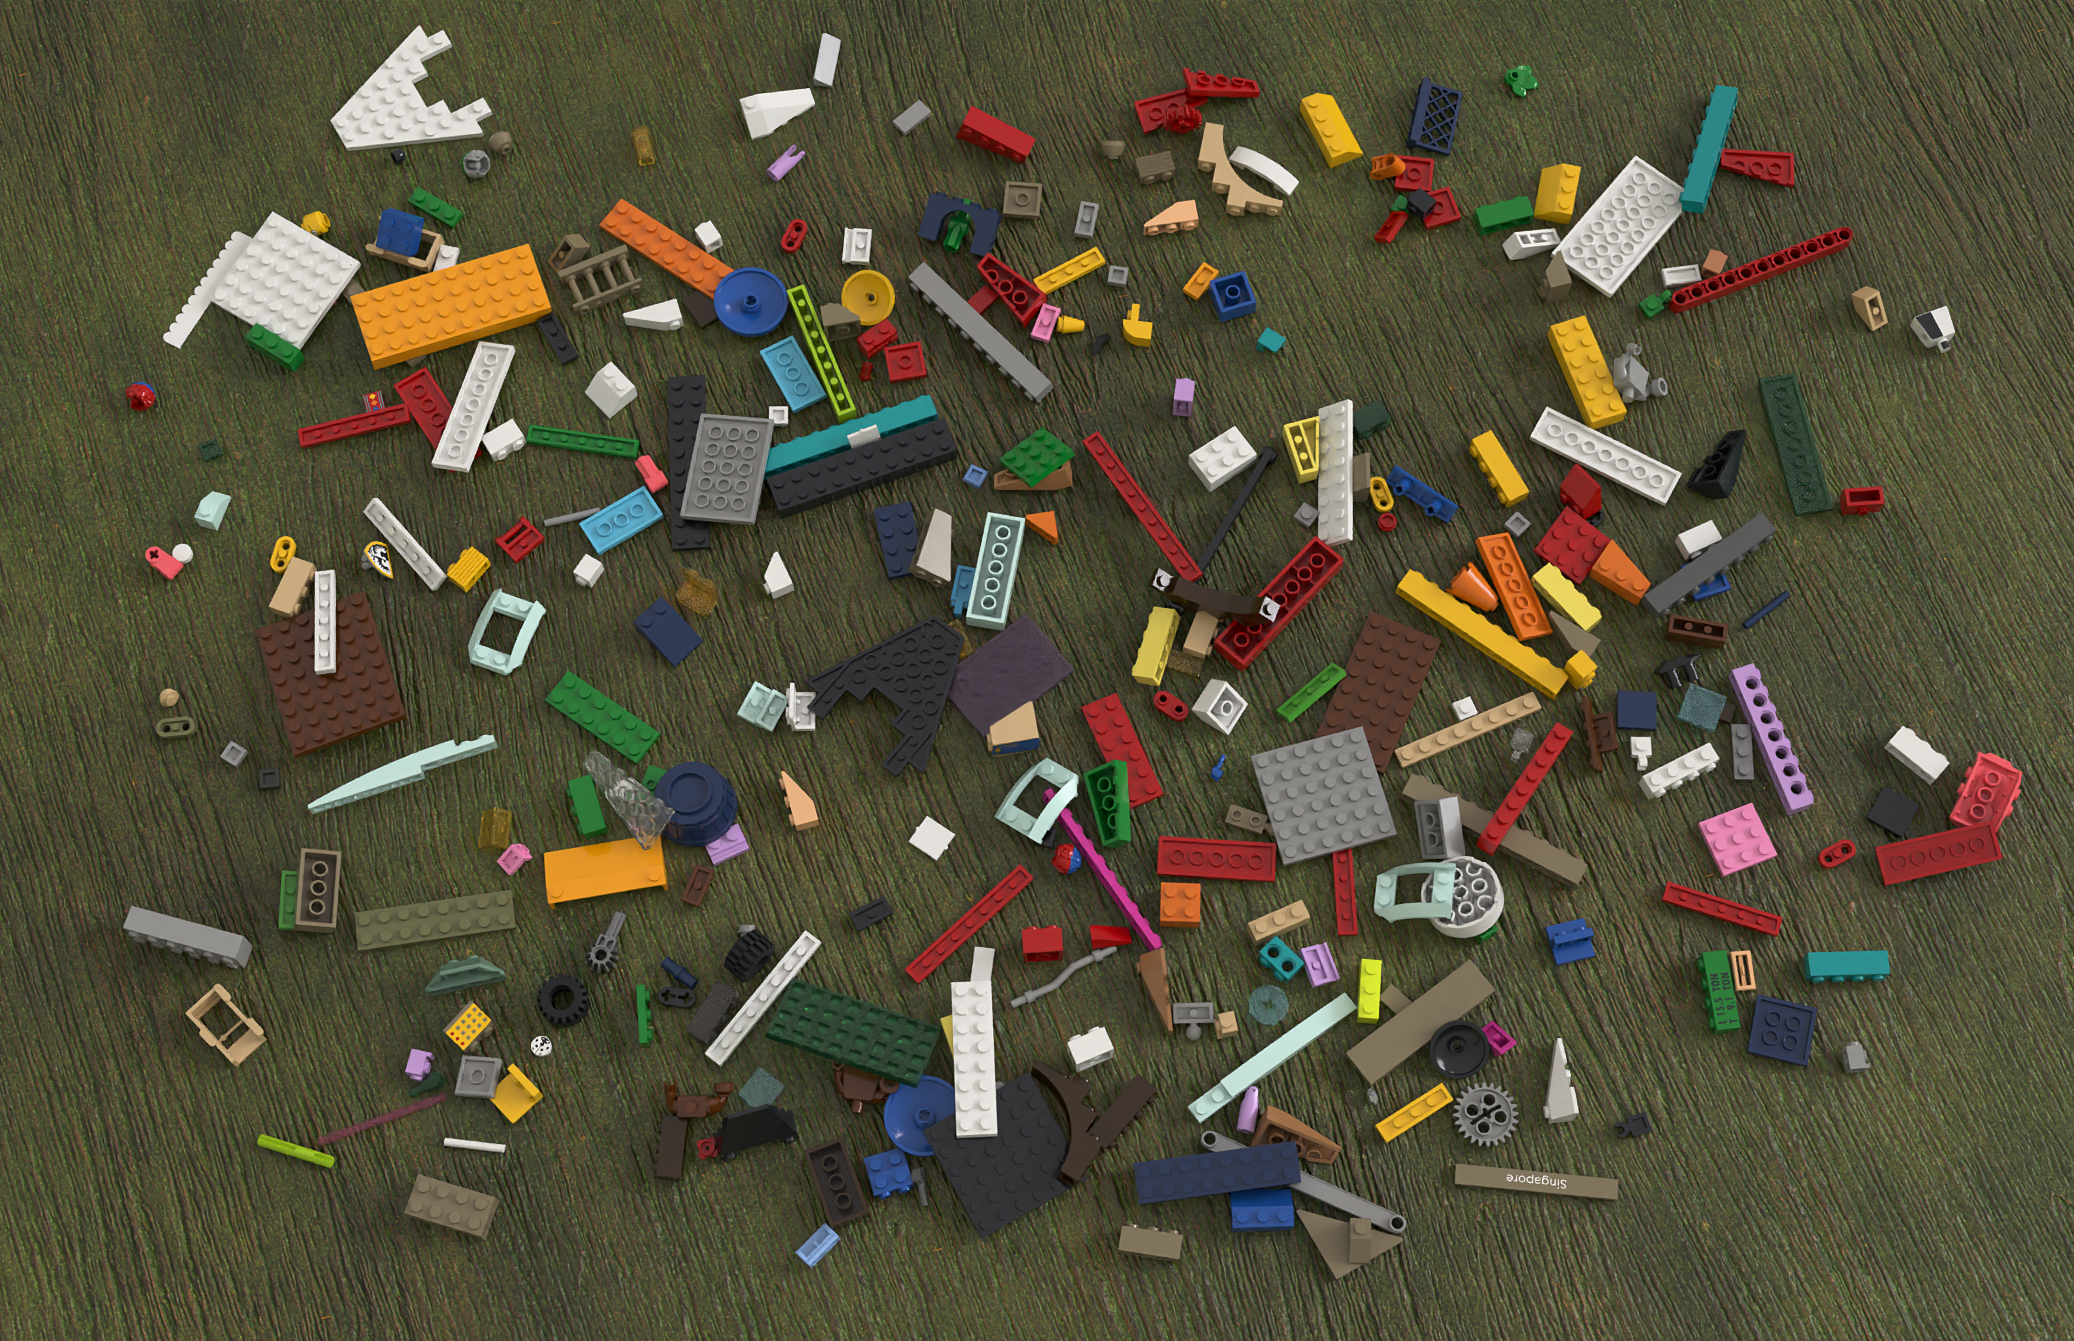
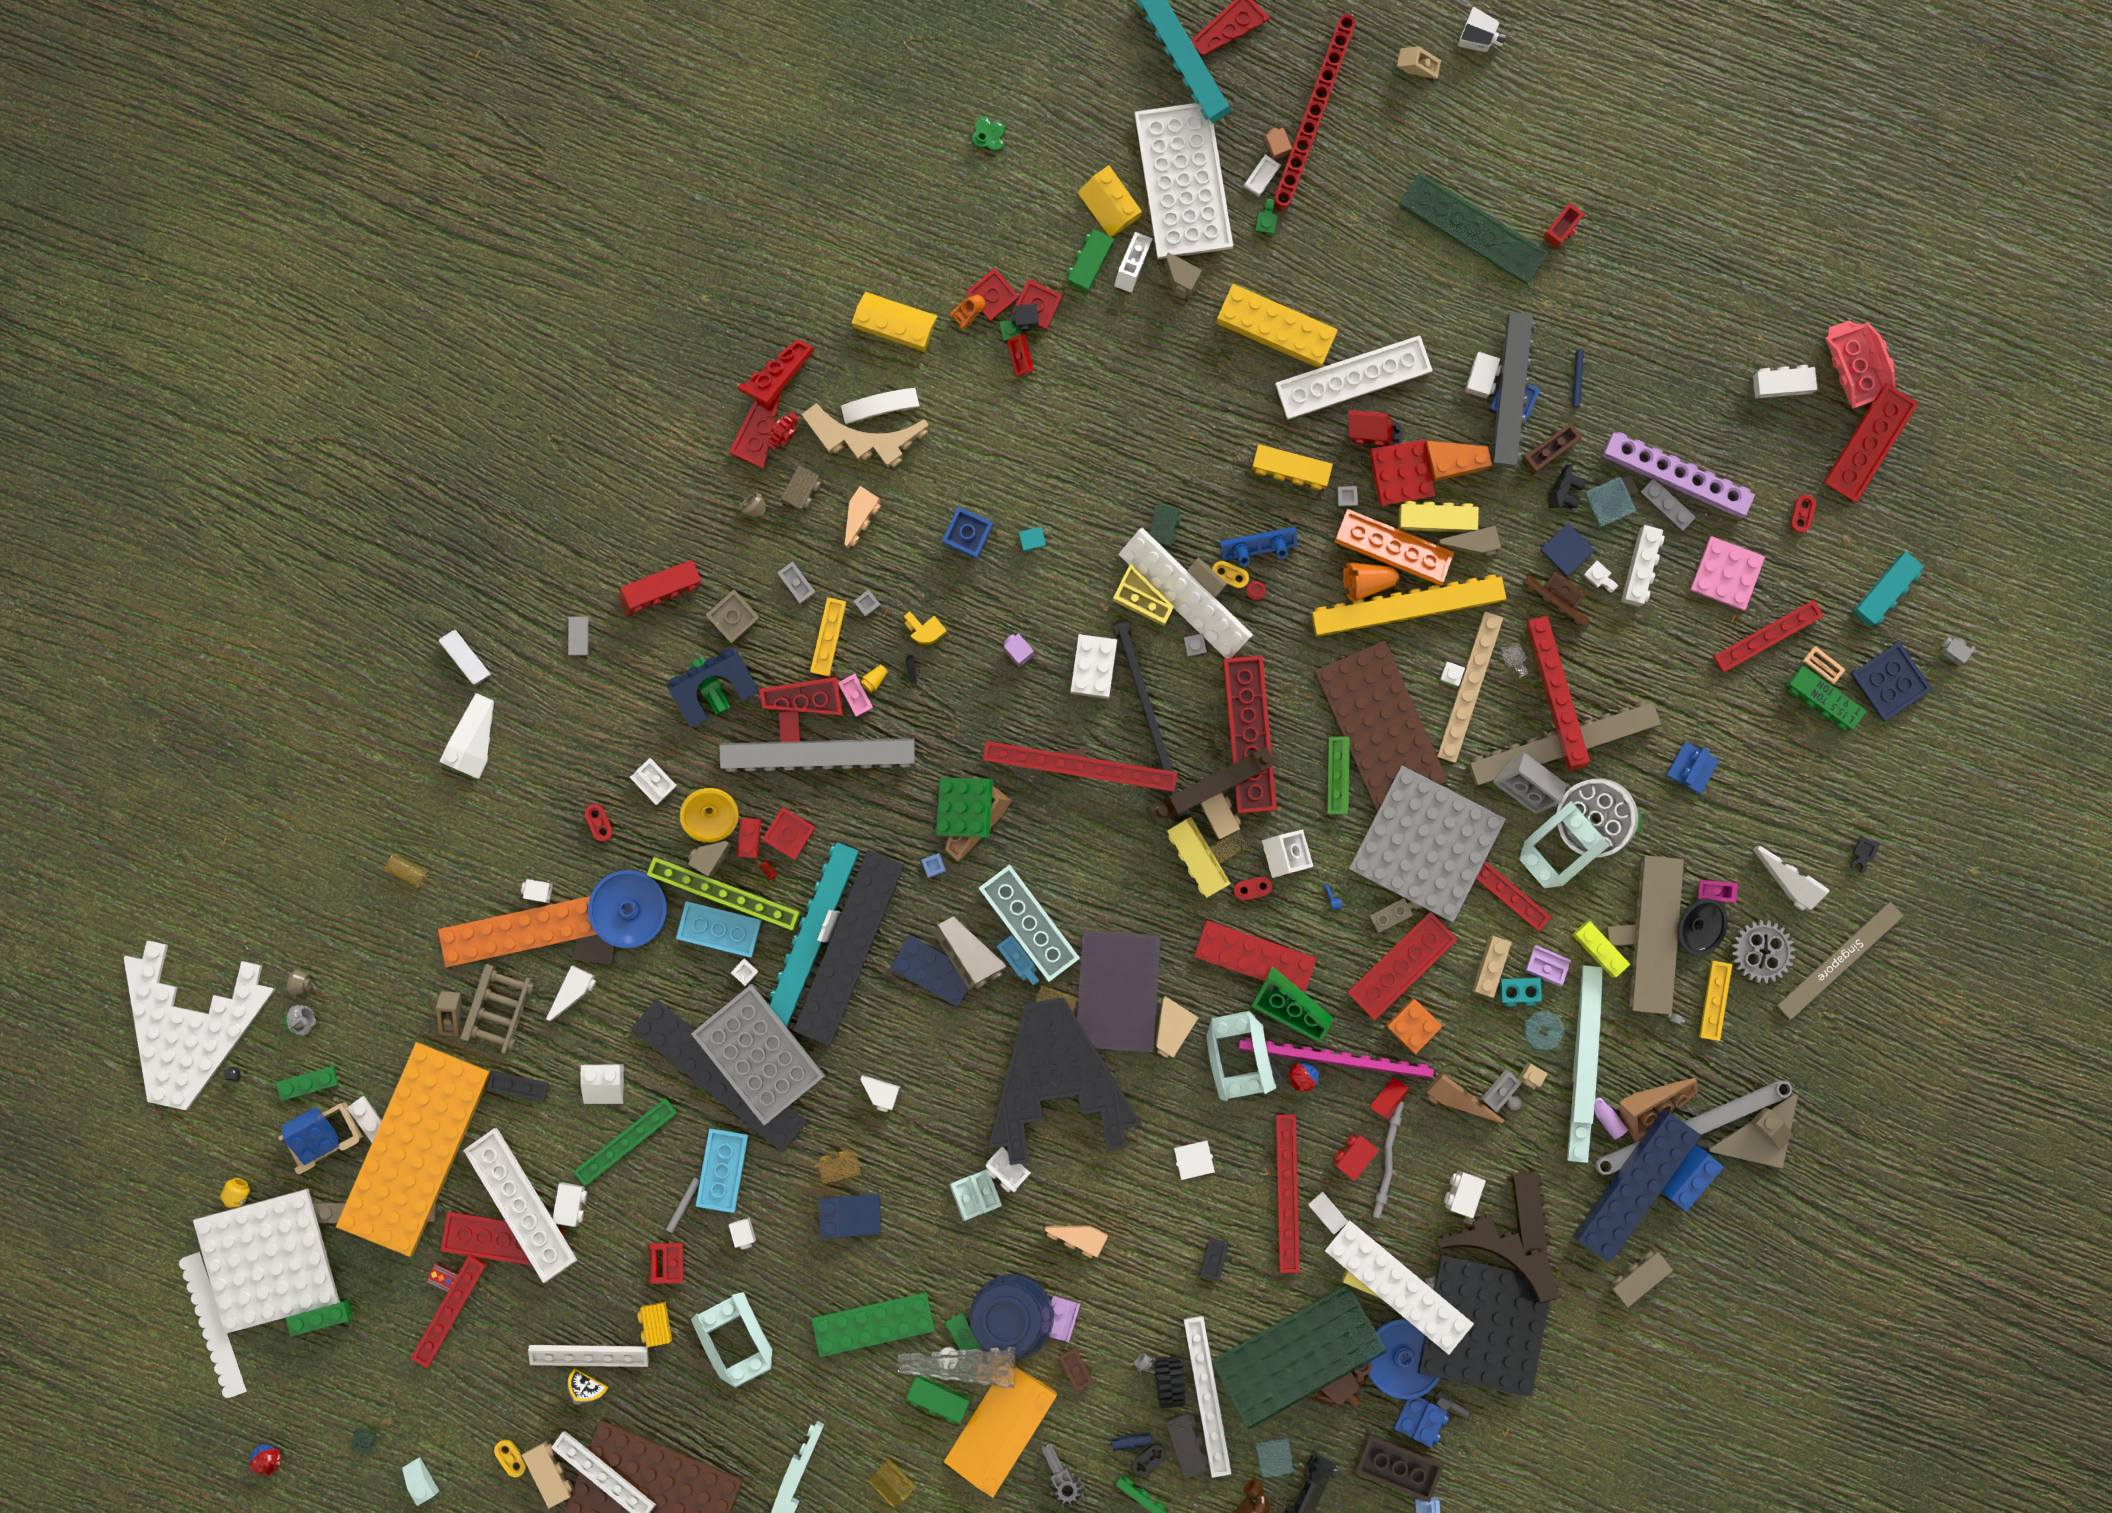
camera: 50 degrees left, 15 degrees up
bright pink bracket [497,844,532,875] -> none
coral piece [635,455,669,494] -> none
lavender piece [766,145,805,182] -> none
orange slope [1025,511,1058,545] -> none
light orange plate [1183,262,1219,301] -> none
dark blue fence [1406,77,1463,156] -> none
yellow brick [1564,650,1598,690] -> none
light grey torso [1614,343,1668,403] -> none
black wedge [1686,429,1746,500] -> none
black tile [1866,786,1919,839] -> none

